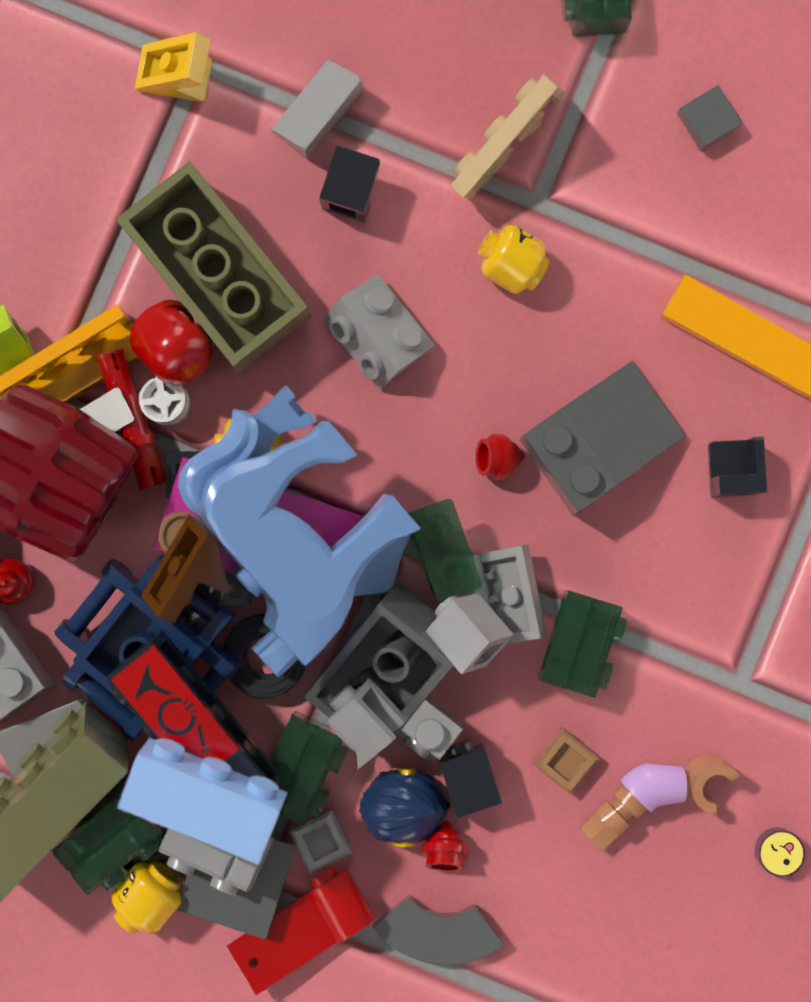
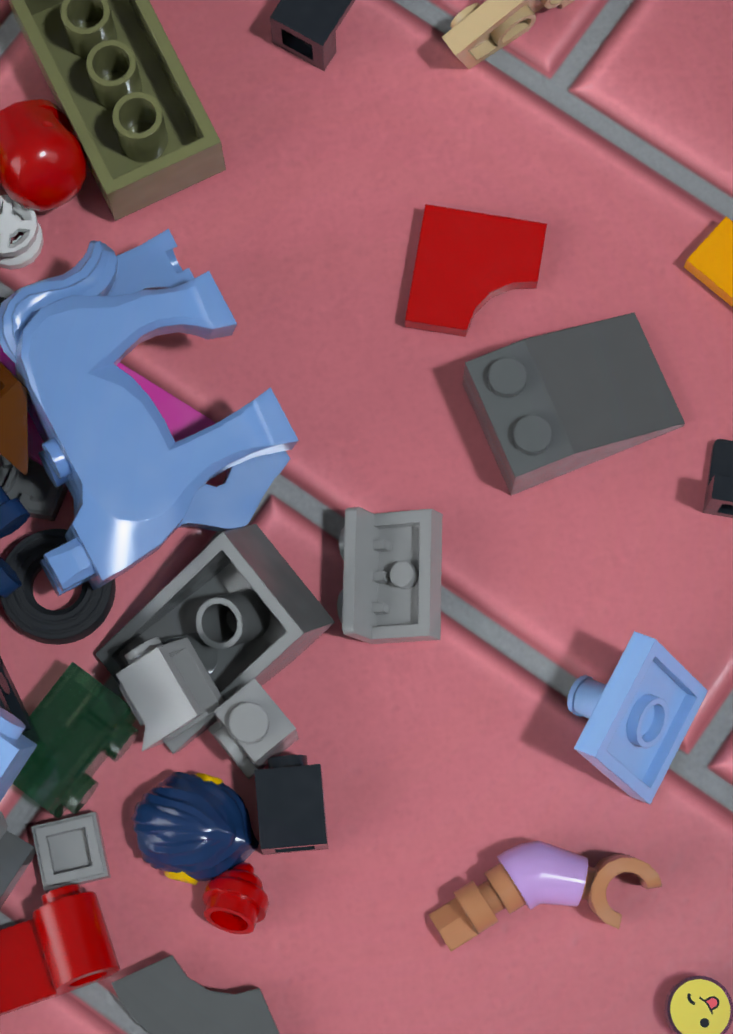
camera: 15 degrees right, 10 degrees down
light grey bracket [324,274,435,390] -> none
clear green bracket [408,499,482,603] -> none
light grey brick [425,593,514,674] -> none
red plate [475,434,525,480] -> none
yellow head [477,224,550,294] -> none
medium nougat tile [533,727,600,795] -> none
clear green brick [538,590,627,698] -> none
none -> red tile [405,204,547,337]
none -> light blue tile [567,631,708,805]

